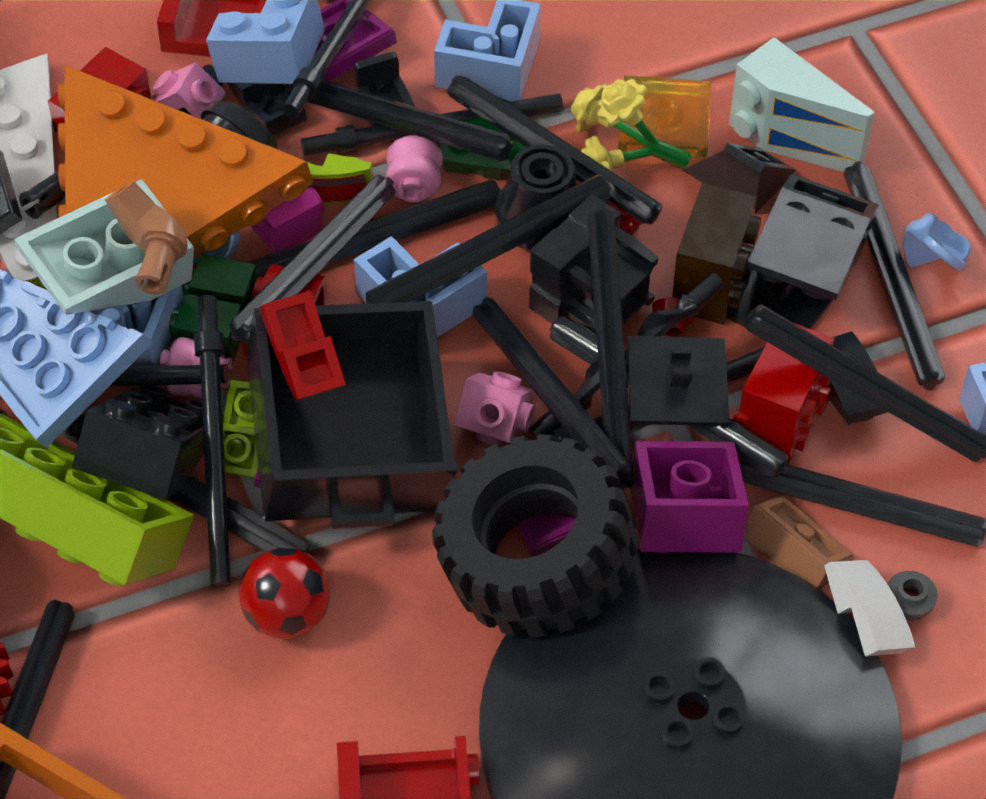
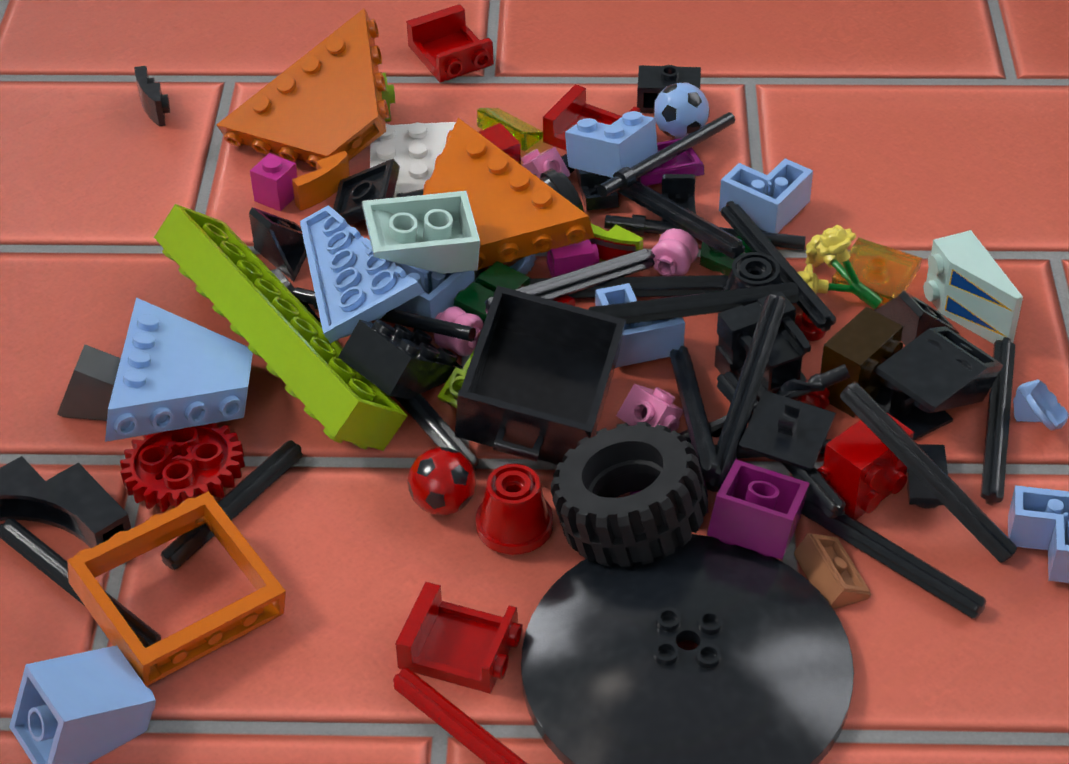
camera: 25 degrees right, 10 degrees down
nougat arm [105,181,188,295] -> none
black bar [194,295,231,587] -> none
red slope [259,290,346,400] -> none
white slope [824,560,916,657] -> none
dark grey plate [888,571,937,621] -> none
none -> red piece [476,464,553,555]
none -> clear neon green slope [477,108,543,151]

